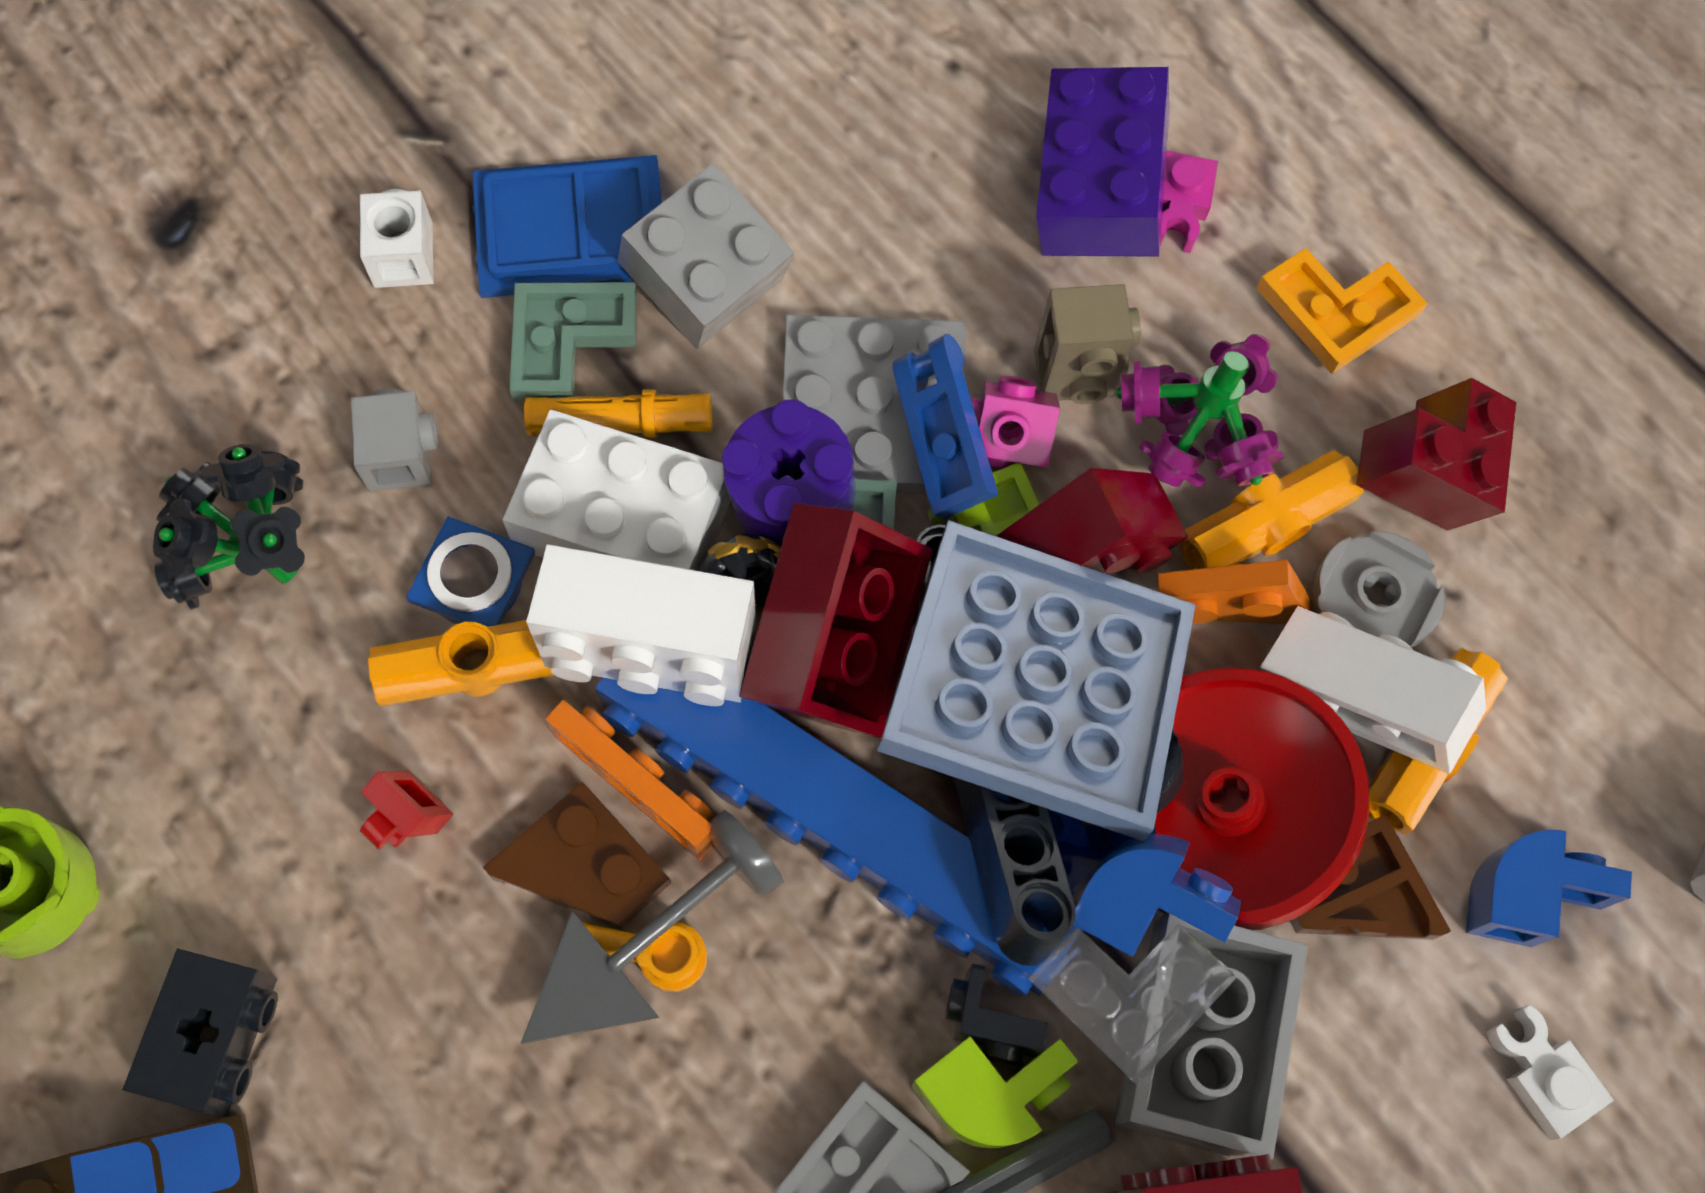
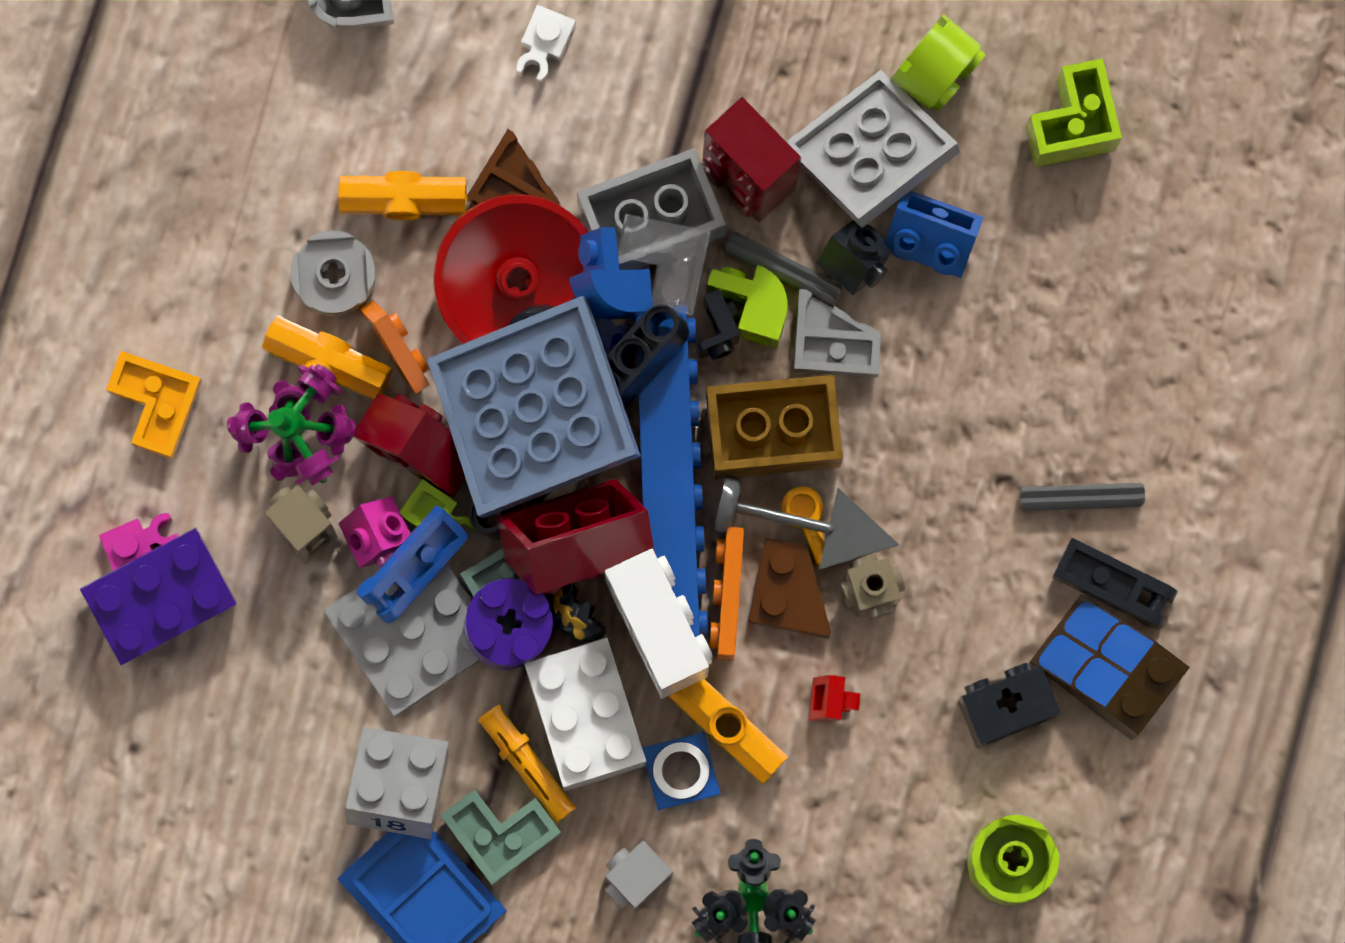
camera: 125 degrees left, 10 degrees up
white brick [1260,606,1486,774] -> none
dark red brick [1356,378,1517,531] -> none
blue brick [1466,830,1632,947] -> none
none -> pearl gold brick [705,375,843,479]
none -> dark tan brick [840,554,905,620]

